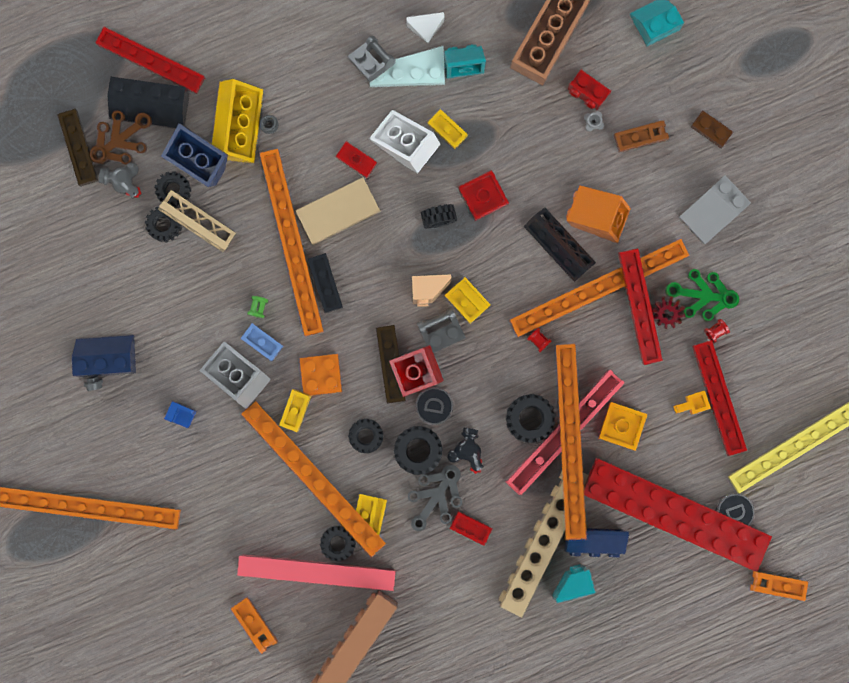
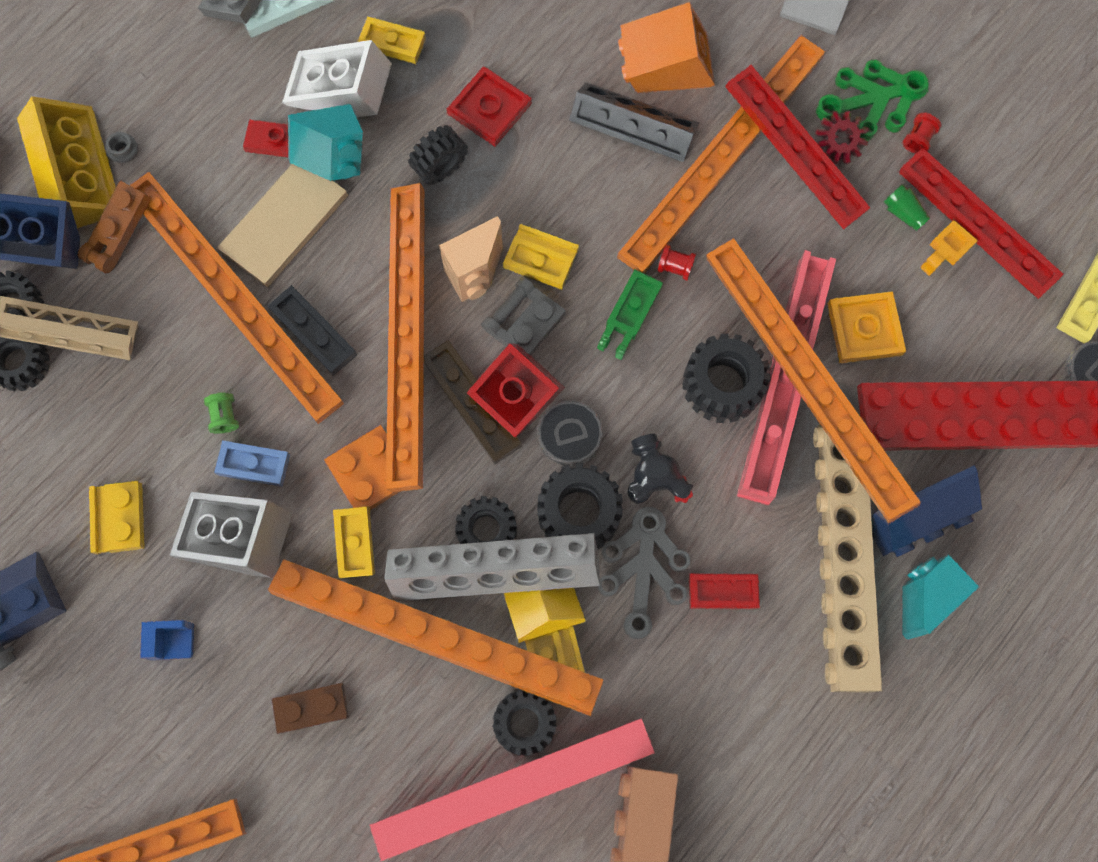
camera: 25 degrees left, 10 degrees down
none -> dark orange plate [78,180,152,274]
none -> yellow plate [89,481,145,555]
none -> reddish brown plate [271,683,349,734]
none -> teal slope [288,104,363,181]
none -> light grey brick [384,533,600,601]
none -> orange plate [386,183,425,492]
none -> yellow slope [503,588,585,643]
none -> green hinge [597,269,663,360]
none -> green cone [883,184,930,231]

